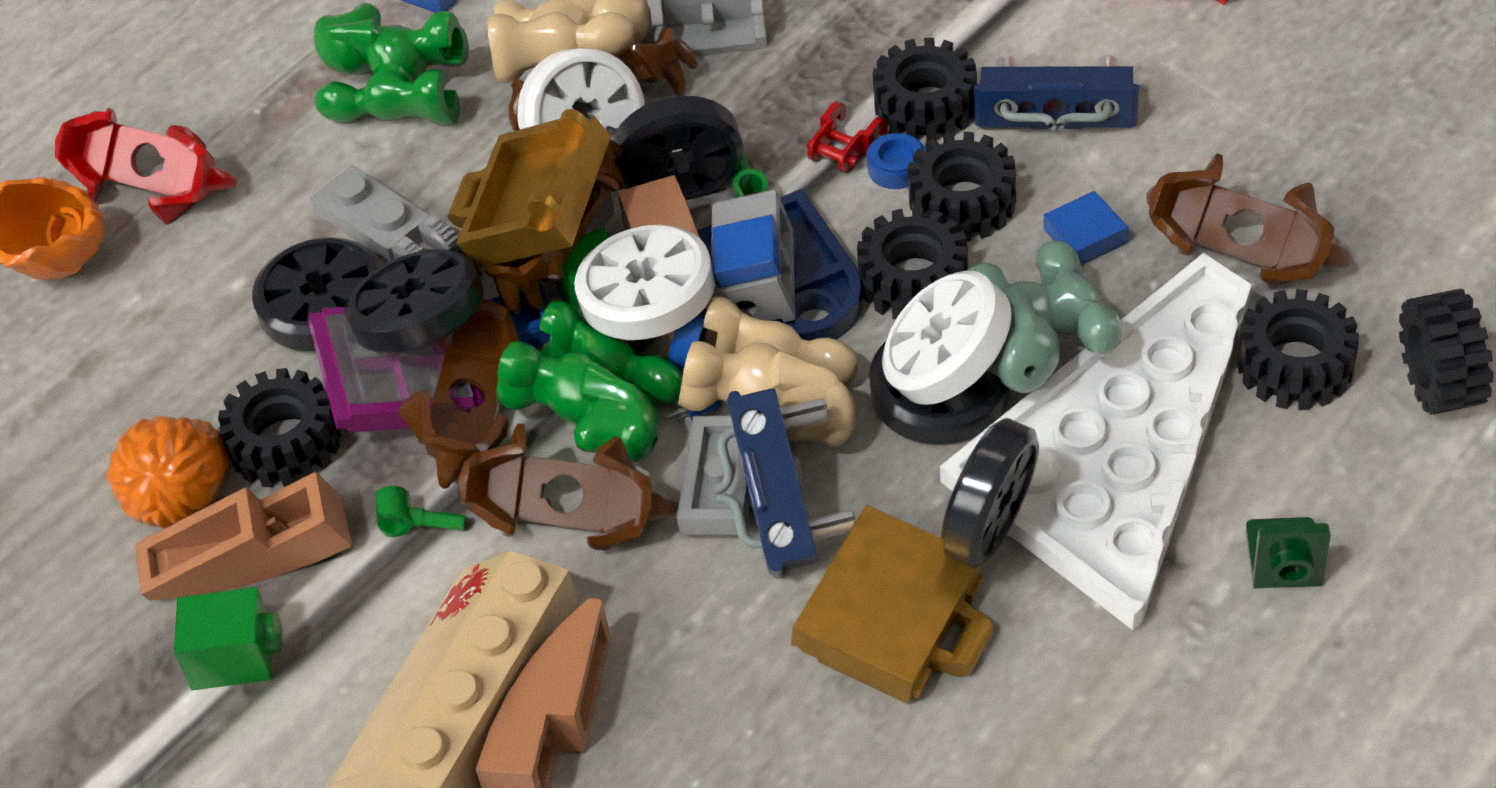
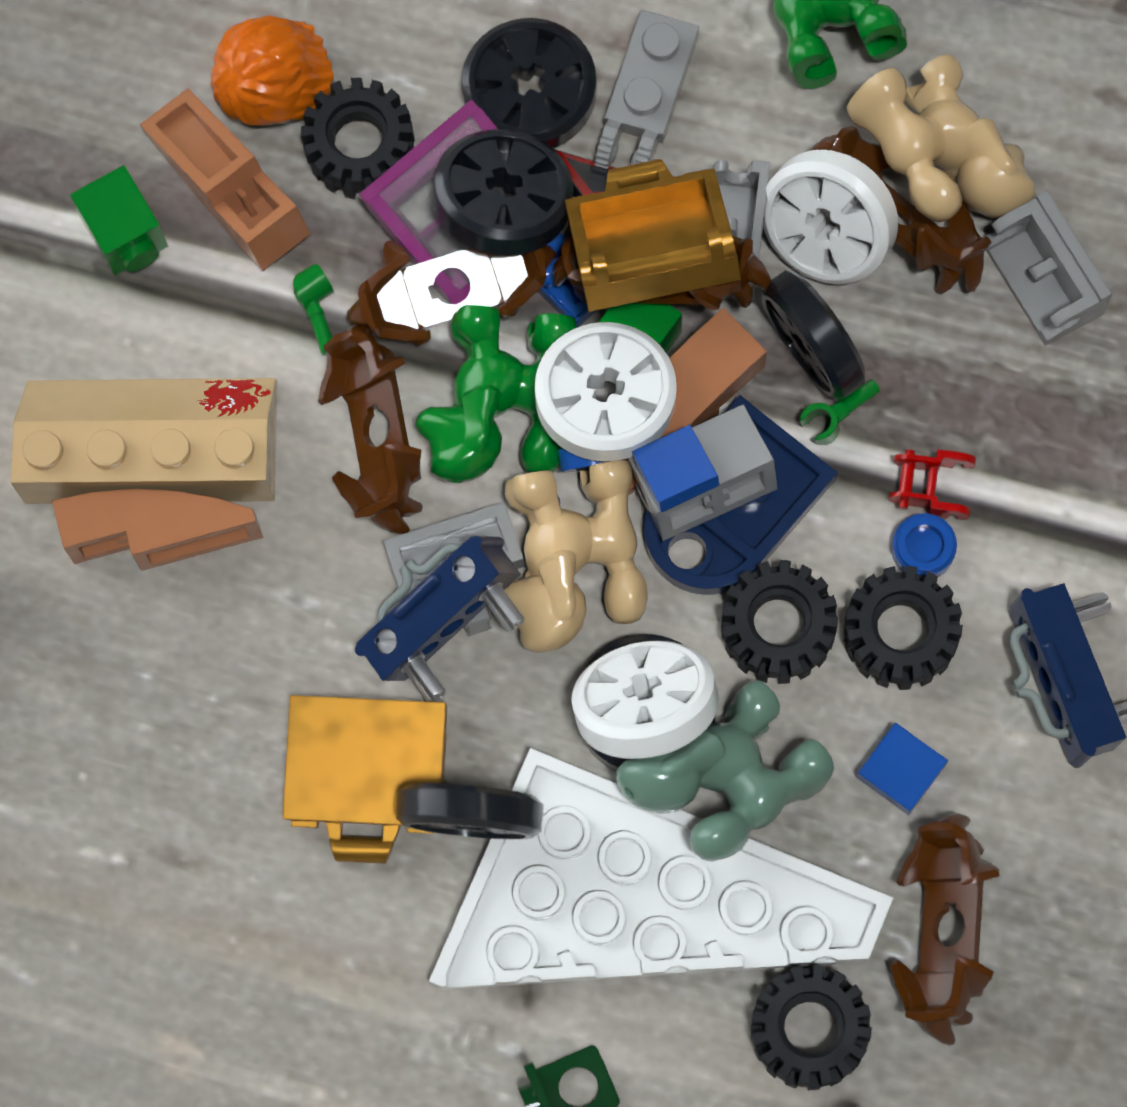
camera: 65 degrees right, 25 degrees up
black tyre [872,38,977,142] -> none

